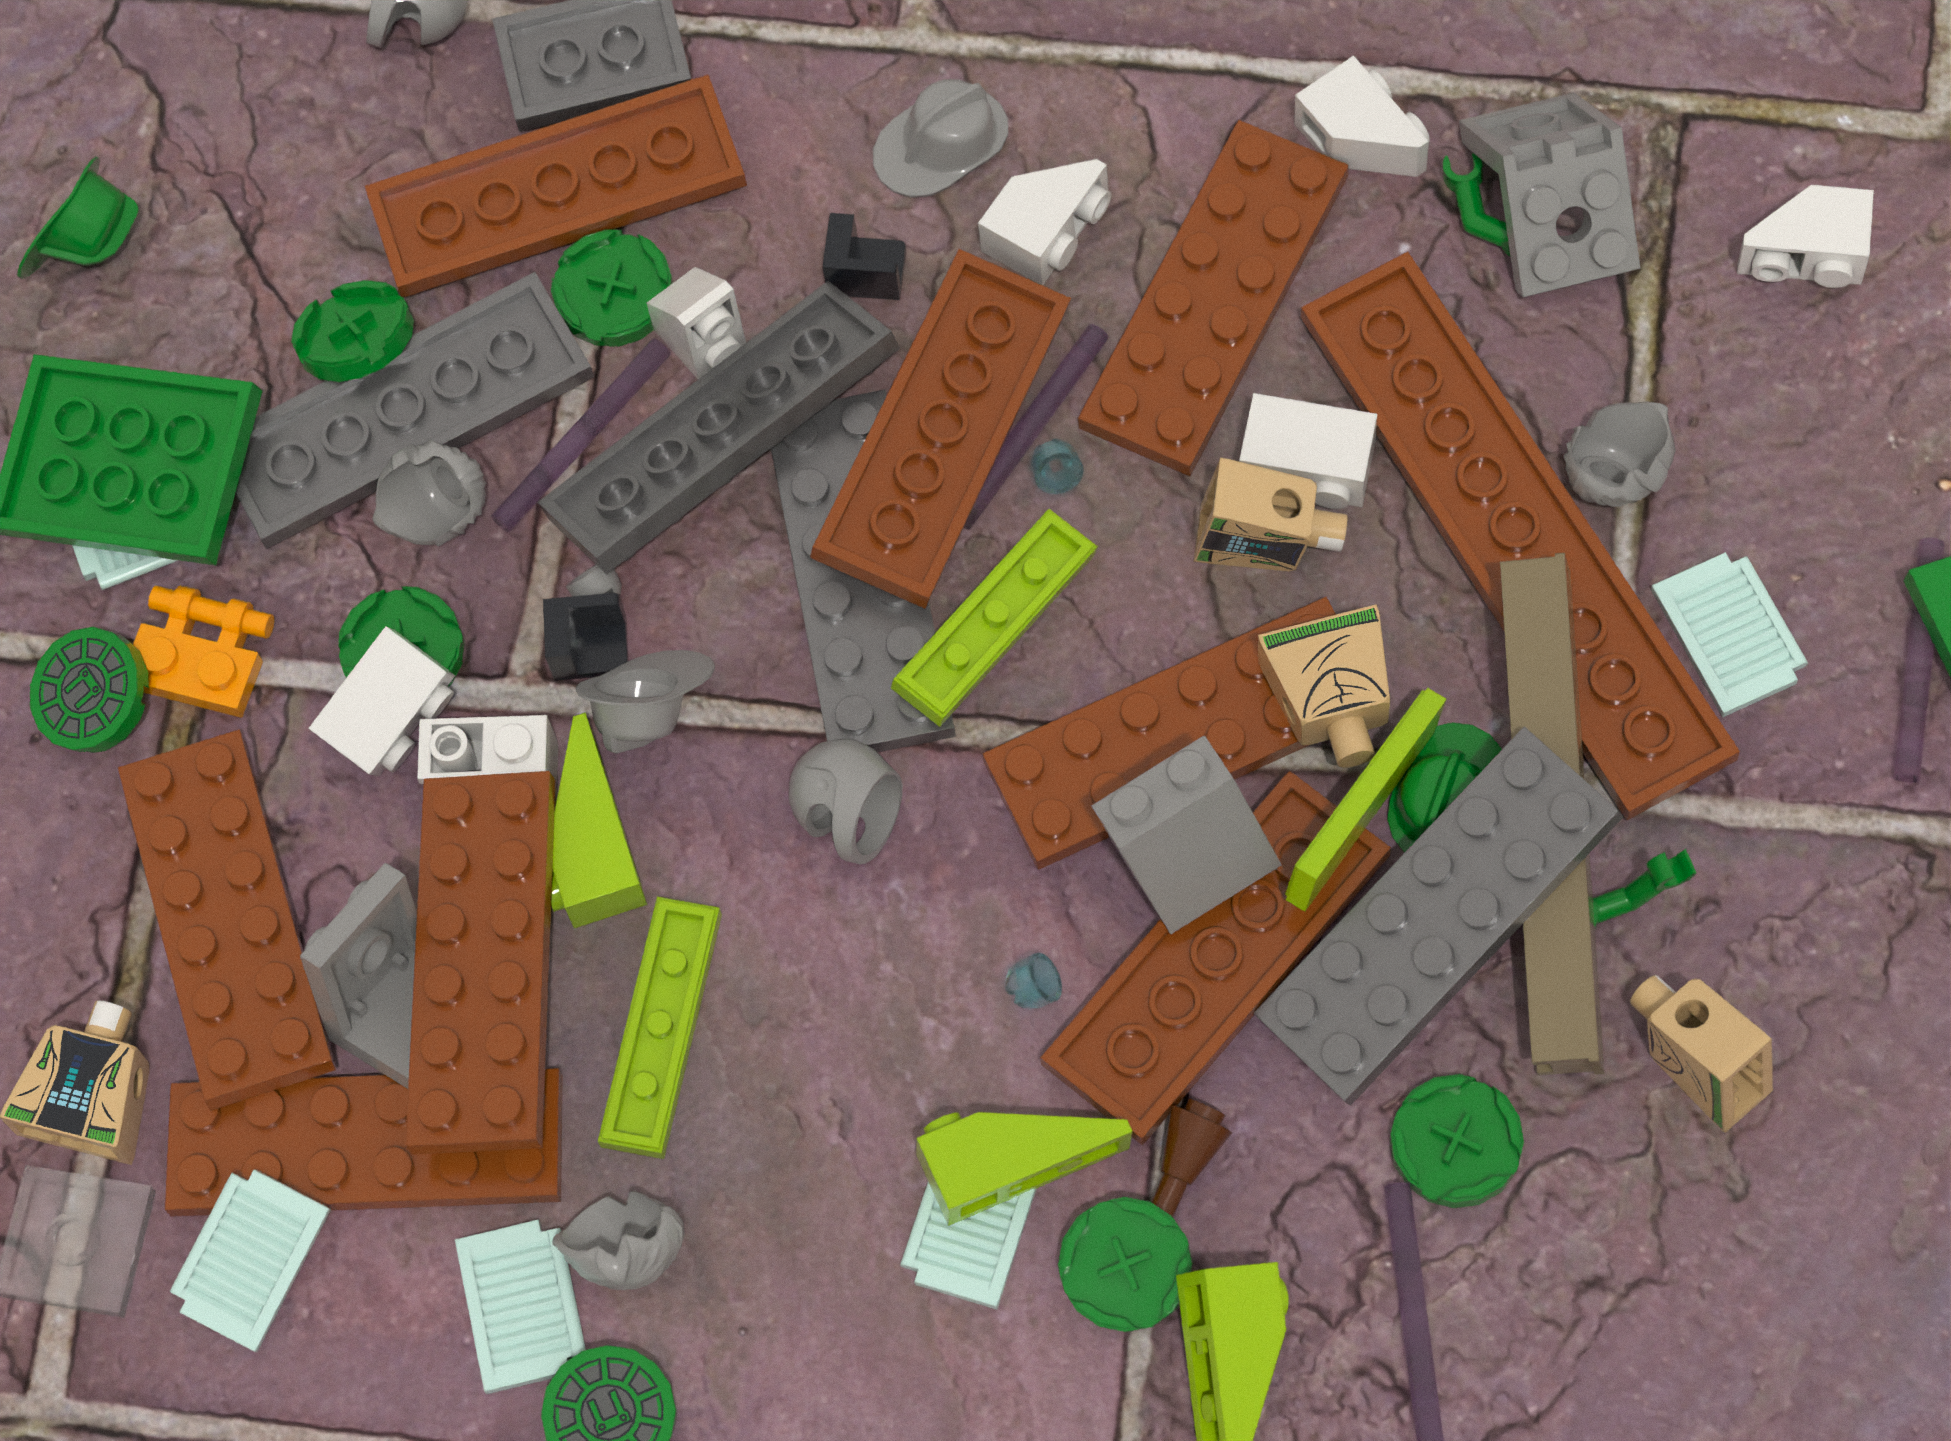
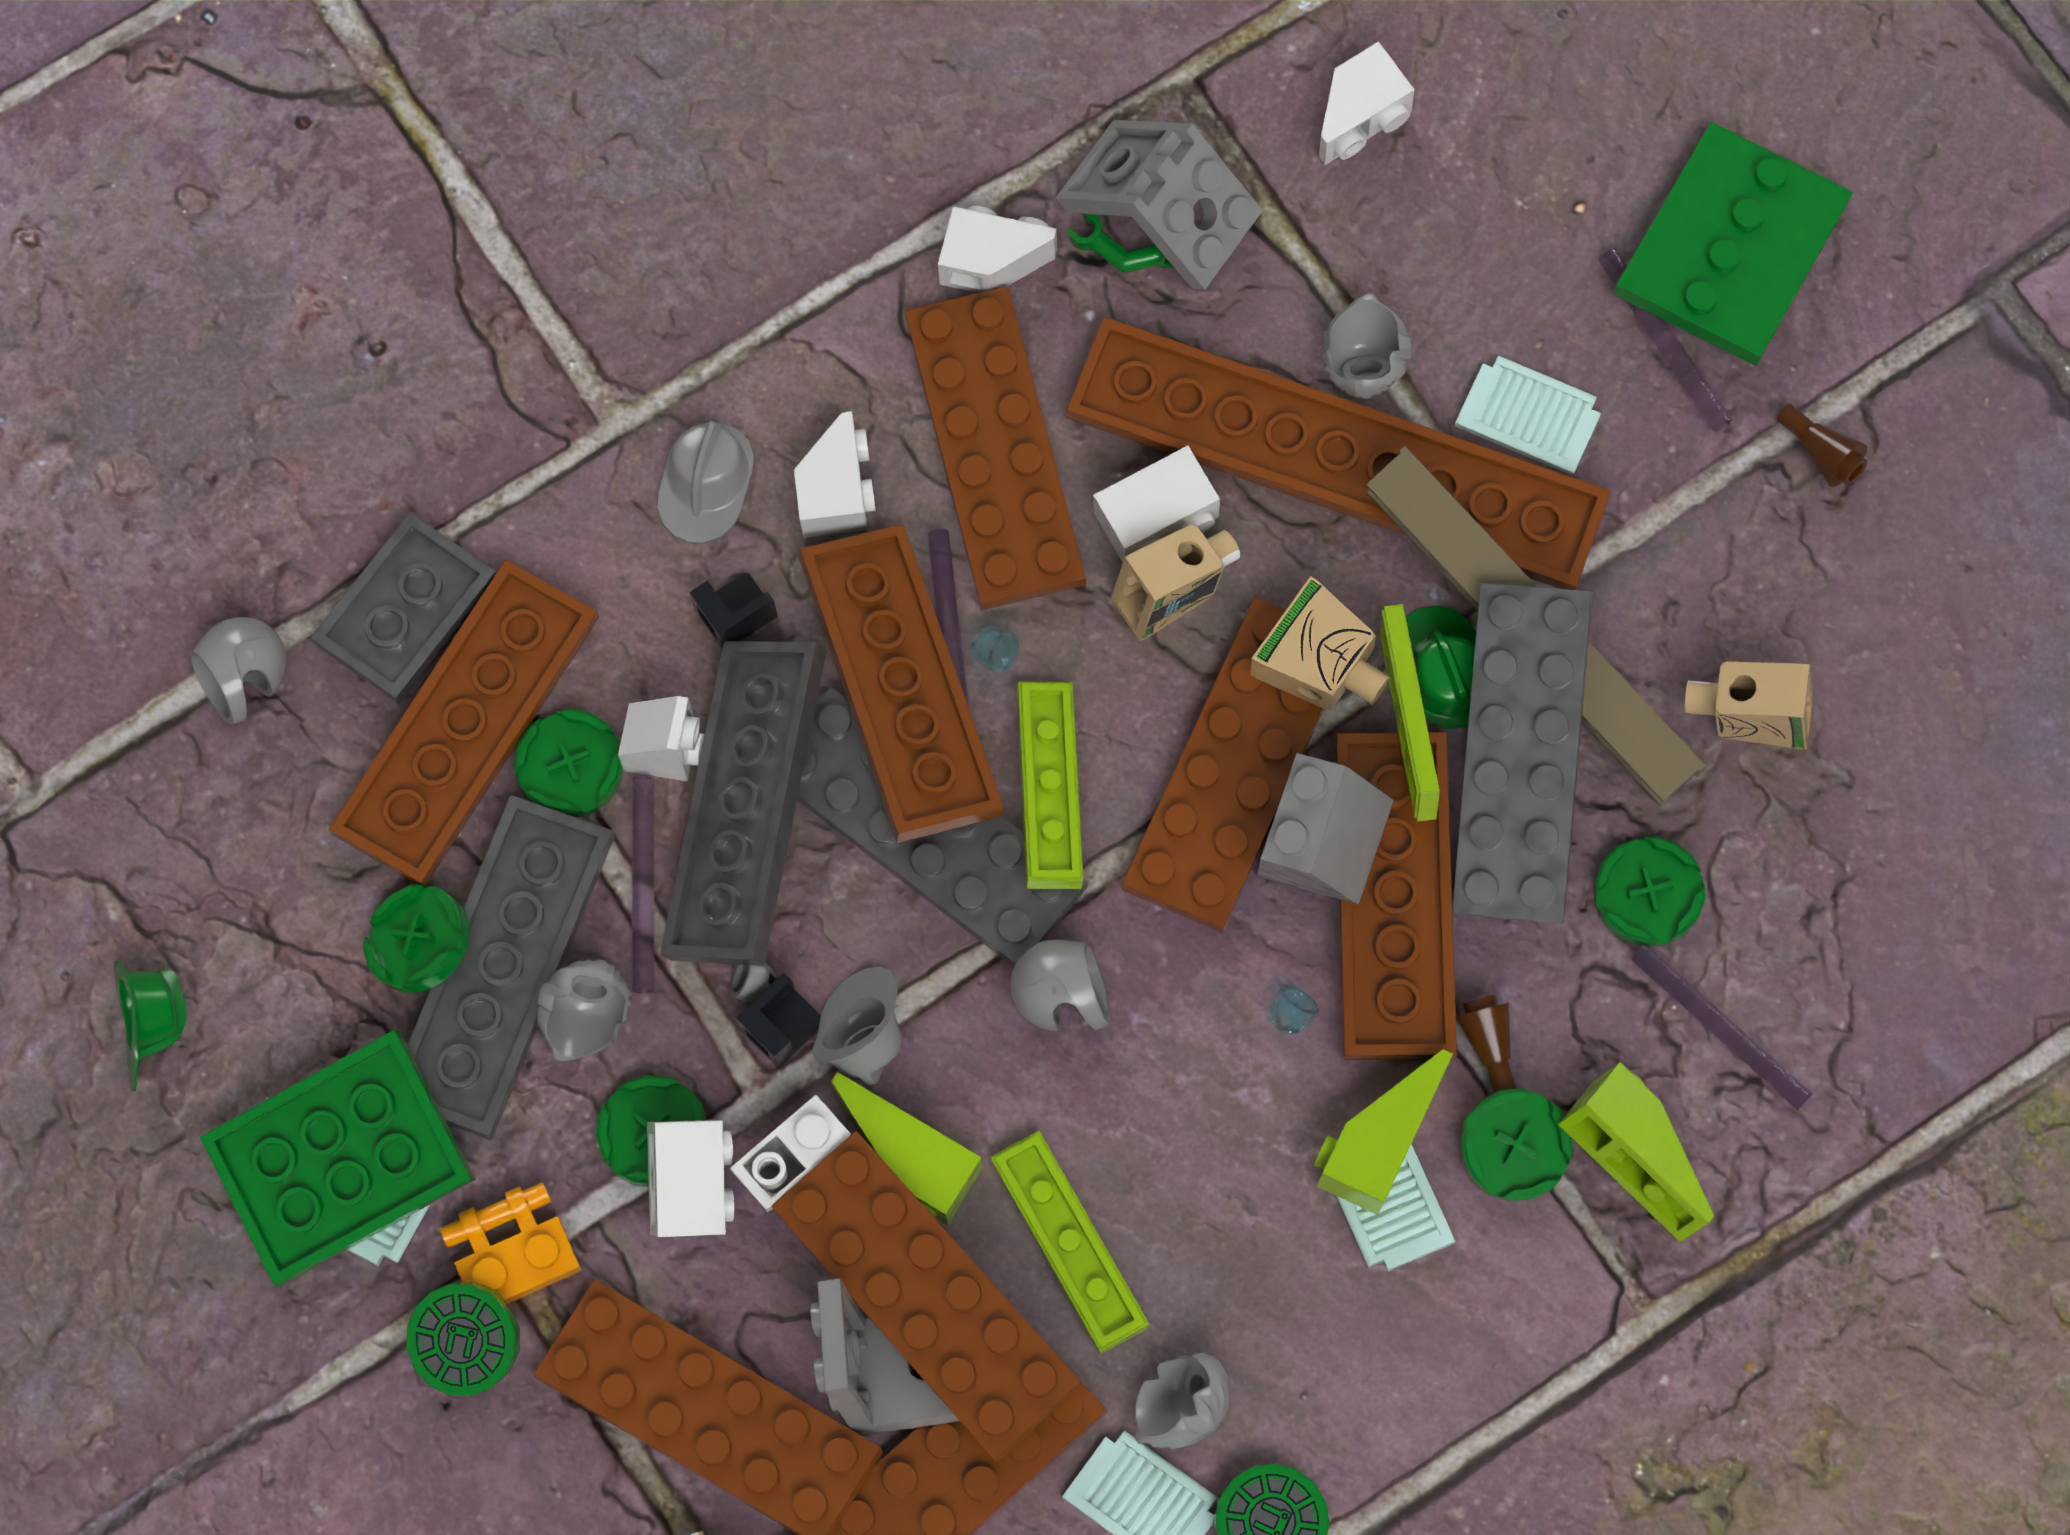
camera: 45 degrees left, 5 degrees up
green arm [1593,849,1696,930] -> none

